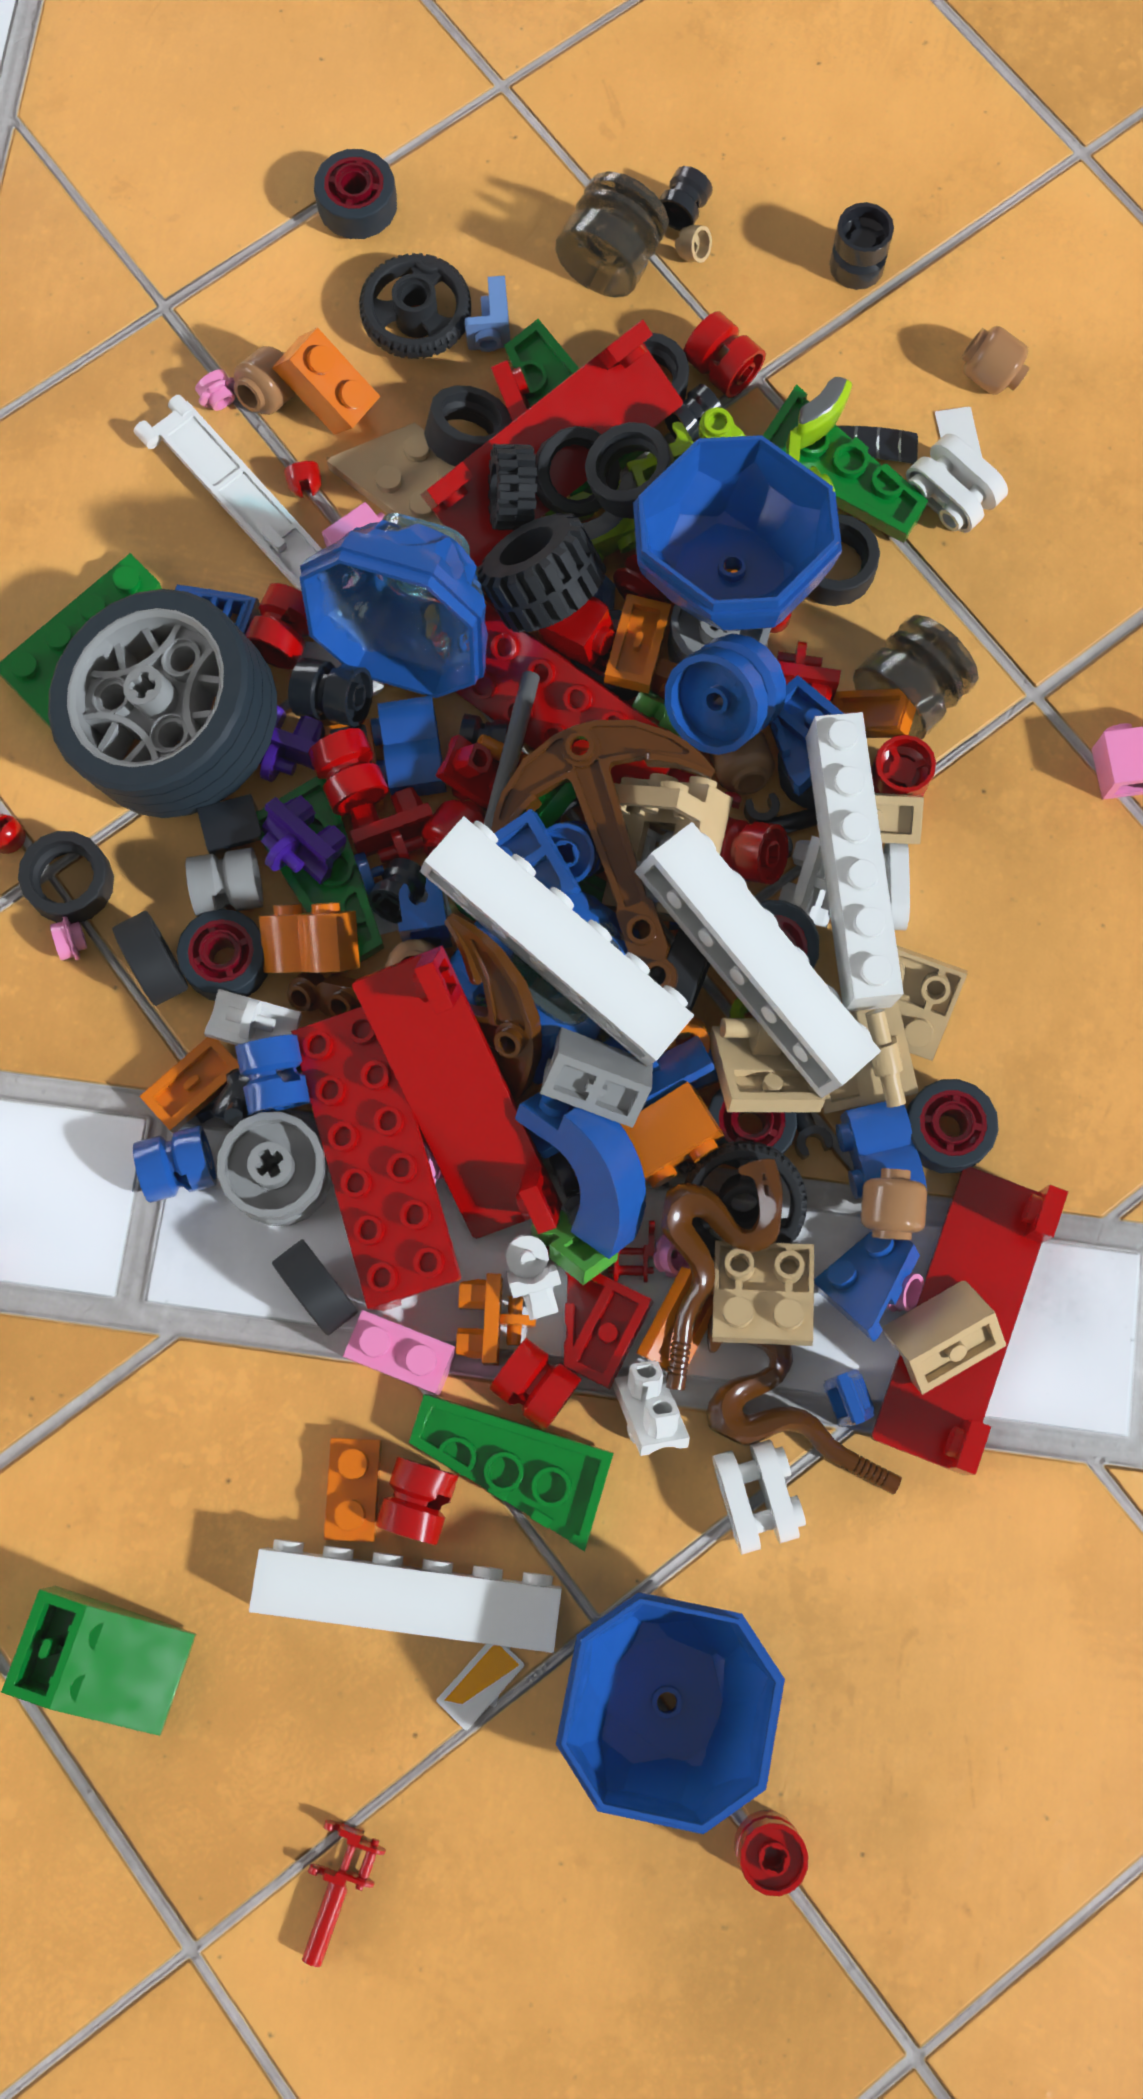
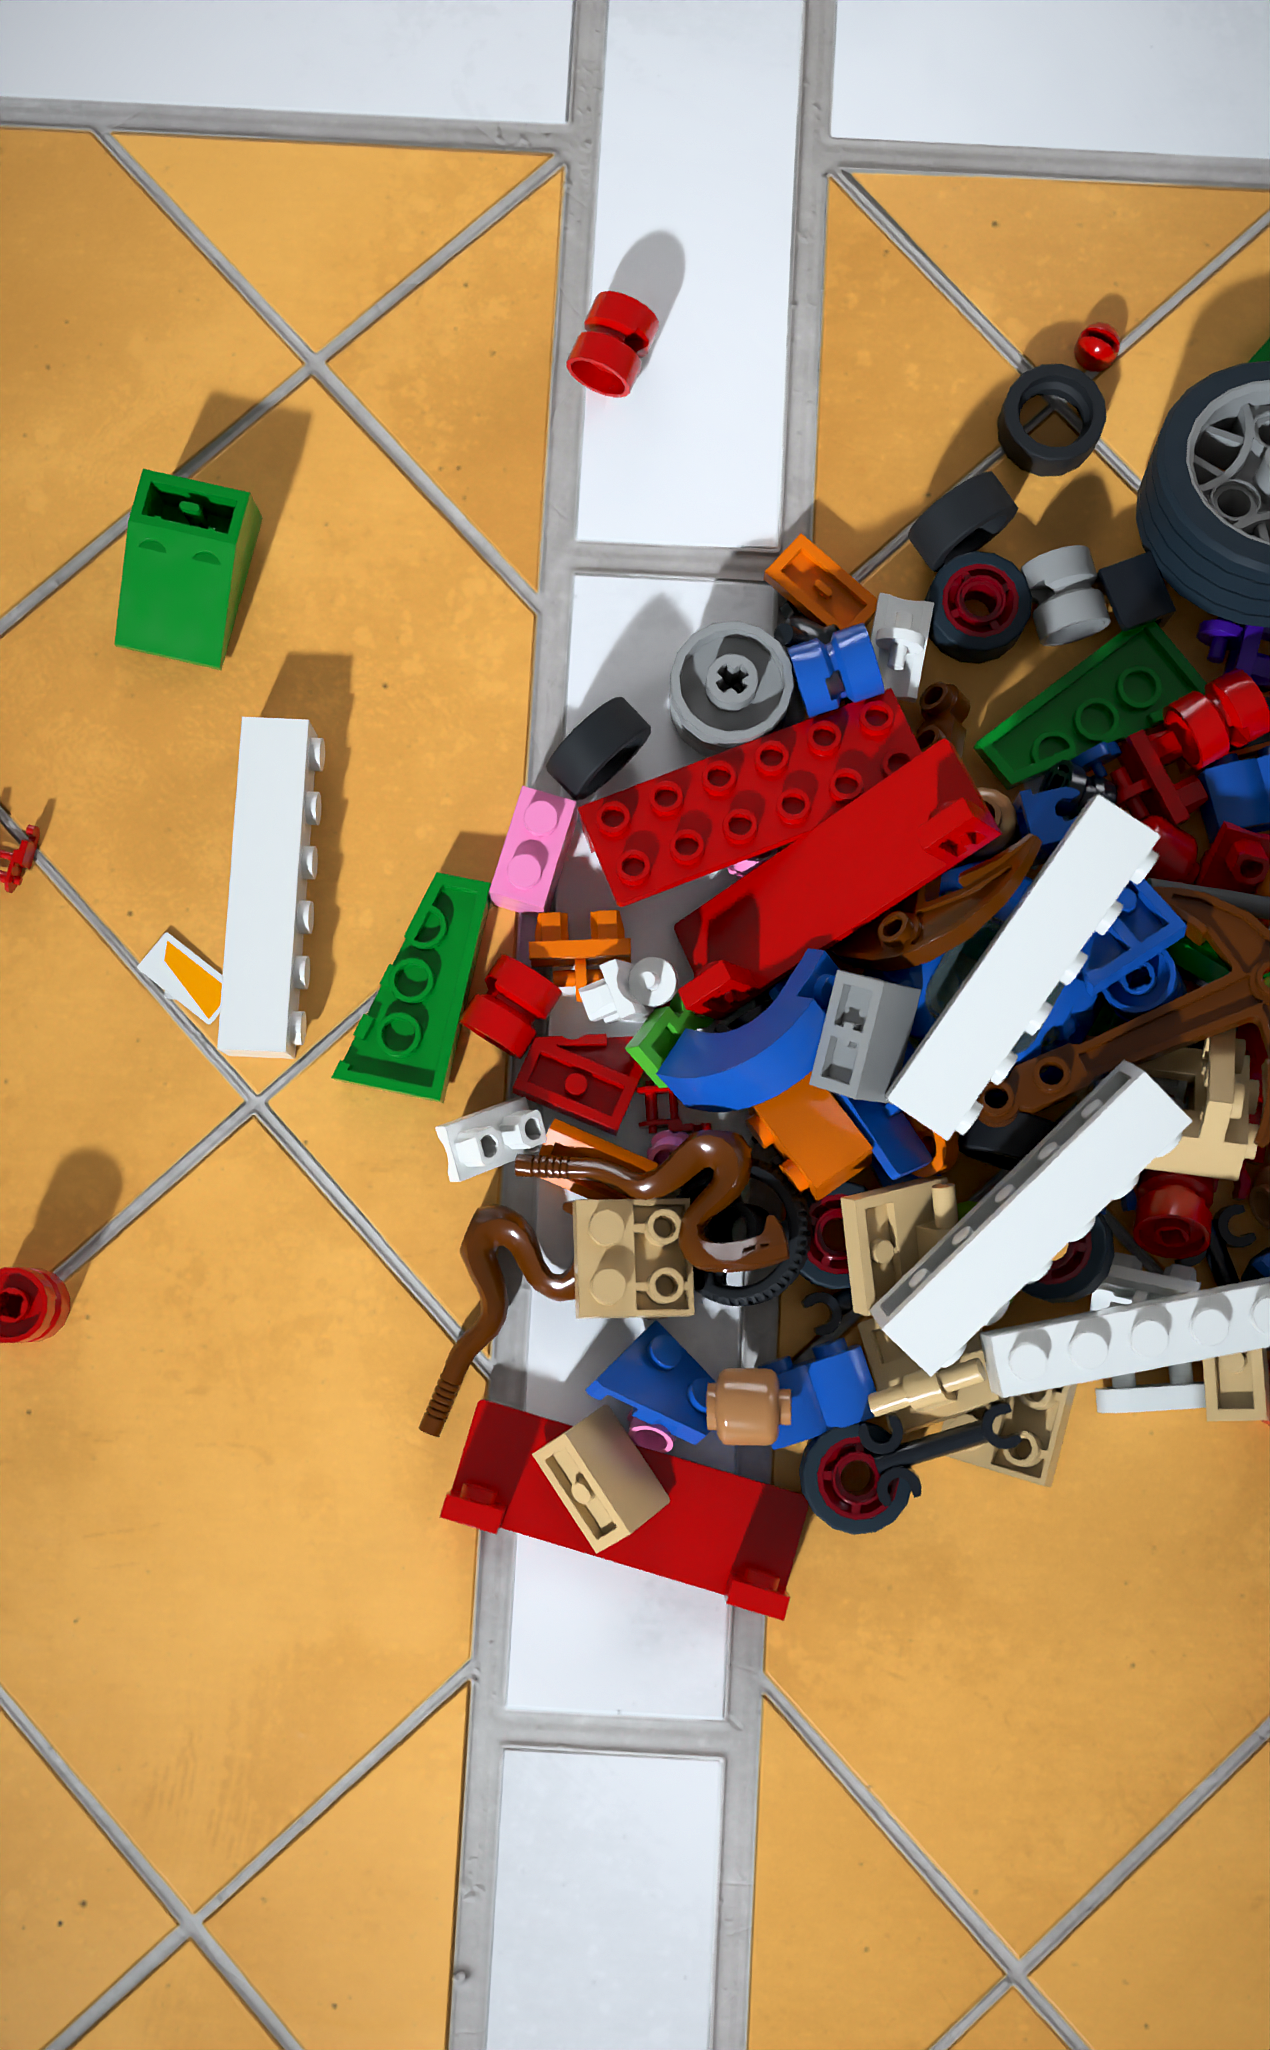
camera: 85 degrees right, 5 degrees up
bright pink plate [50,917,87,961] -> none
blue wheel [133,1125,217,1203] -> none
orange brick [259,902,360,973] -> none
dark purple hips [261,795,347,885] -> none
orange plate [324,1438,382,1542] -> none
red wheel [375,1457,459,1545] -> none
blue rock [556,1592,785,1834] -> none
white brick [712,1439,806,1555] -> none
blue slope [823,1369,875,1427] -> none
none -> black bar [858,1402,1022,1507]

